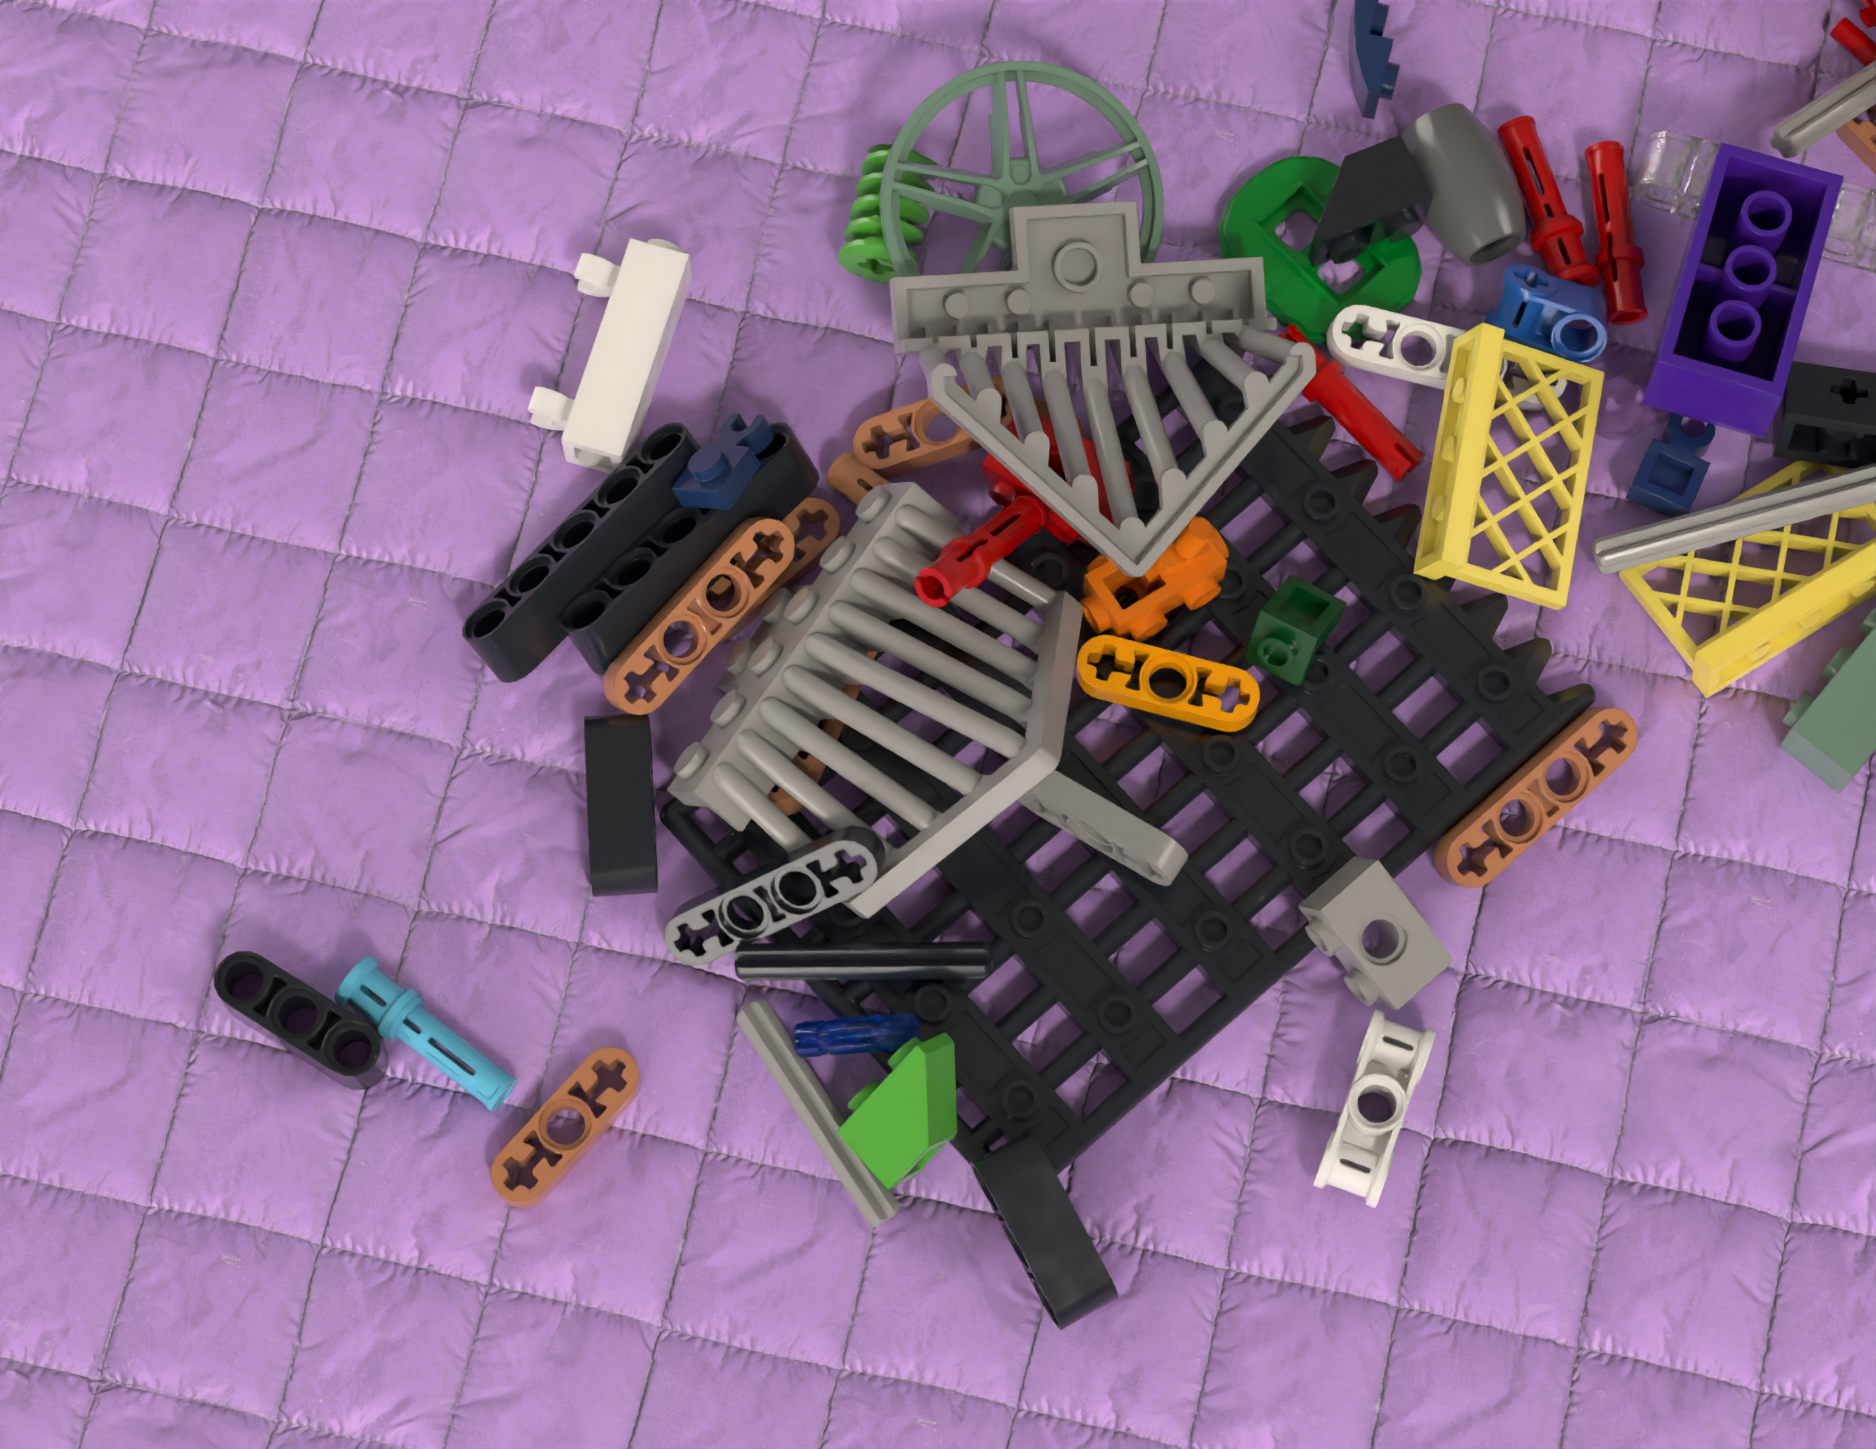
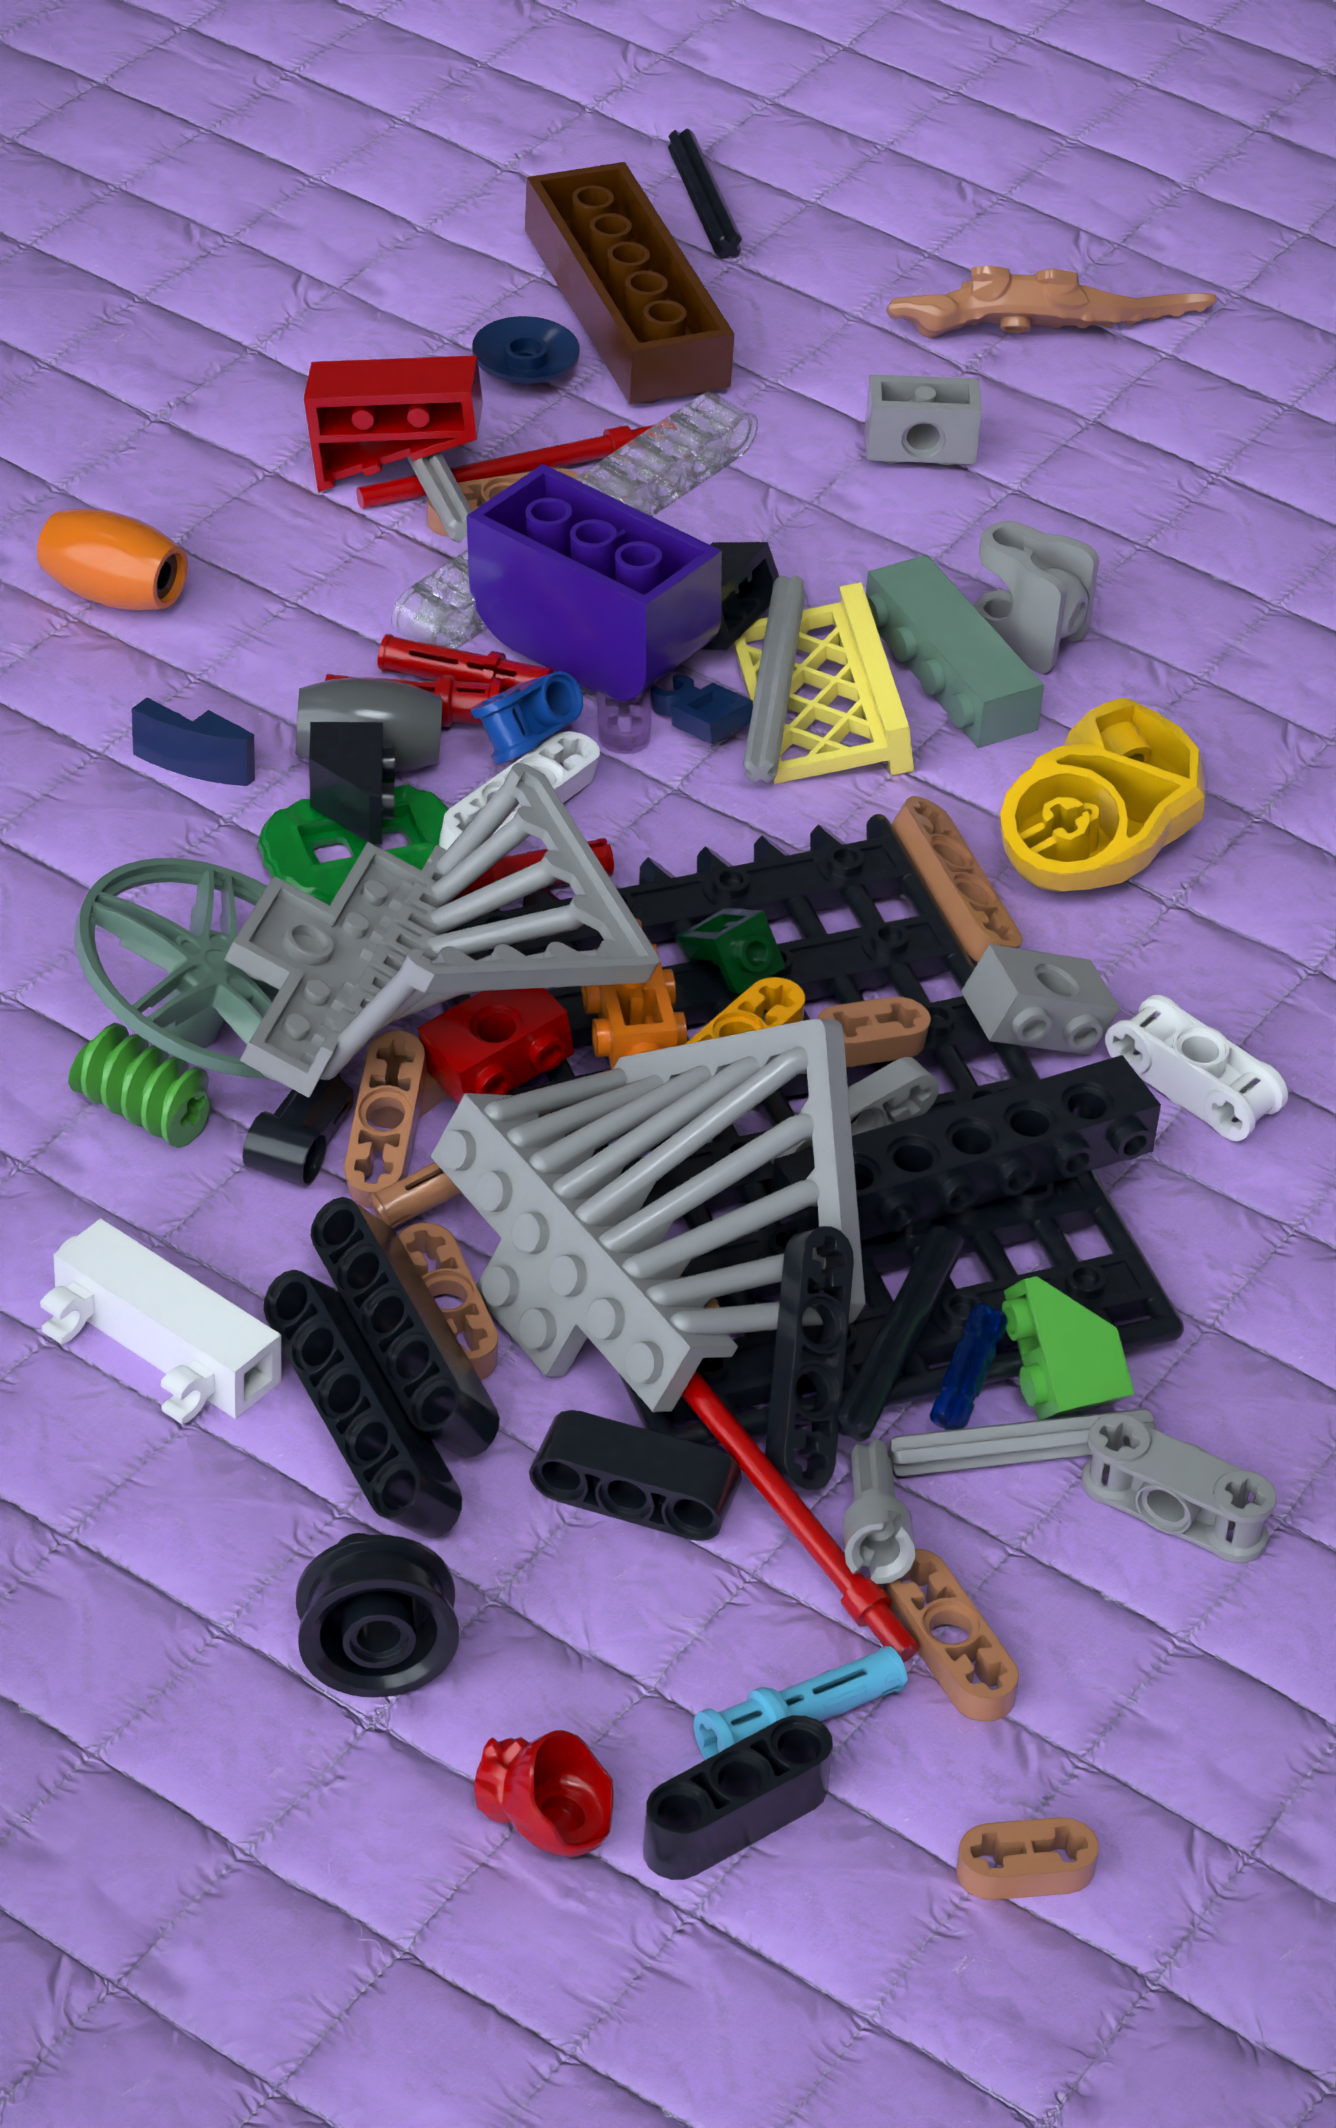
camera: 70 degrees left, 30 degrees down
nougat beam [603,516,795,715] -> none
dark blue plate [671,413,775,510] -> none
red pin [914,495,1047,608] -> none
black beam [970,1131,1119,1330] -> none
light yellow fence [1413,322,1605,610] -> none
none -> black piece [242,1073,353,1187]
none -> black wheel [296,1533,459,1698]
none -> red hair [473,1730,614,1857]
none -> red bar [681,1370,920,1663]
none -> black brick [771,1055,1161,1242]
none -> nougat beam [817,997,931,1067]
none -> light grey piece [842,1439,916,1584]
none -> nougat beam [956,1817,1099,1900]
none -> yellow piece [1000,698,1205,892]
none -> light grey piece [1081,1414,1277,1563]

